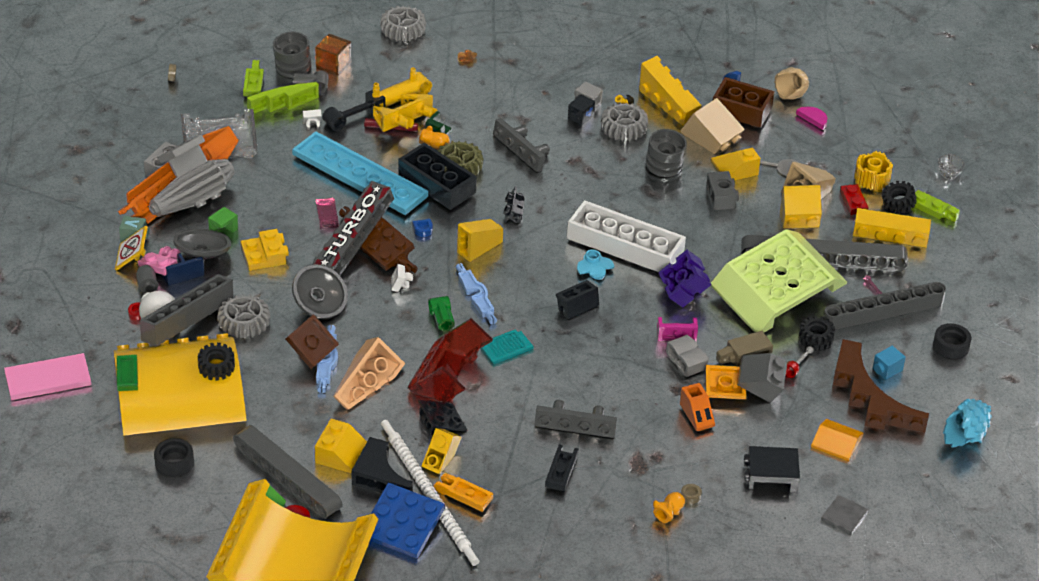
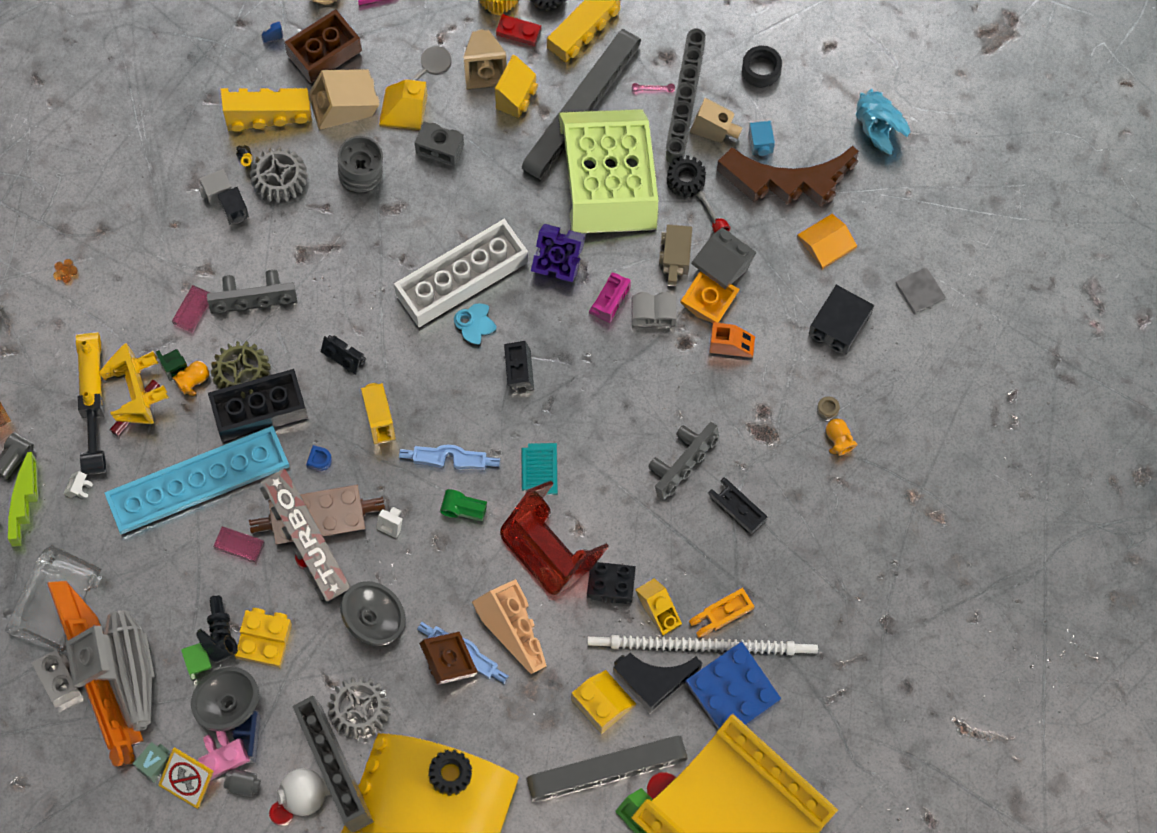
camera: 60 degrees left, 25 degrees up
none -> clear pink tile [172,285,210,332]
none -> black piece [196,595,238,663]
none -> tan torso [690,98,742,143]

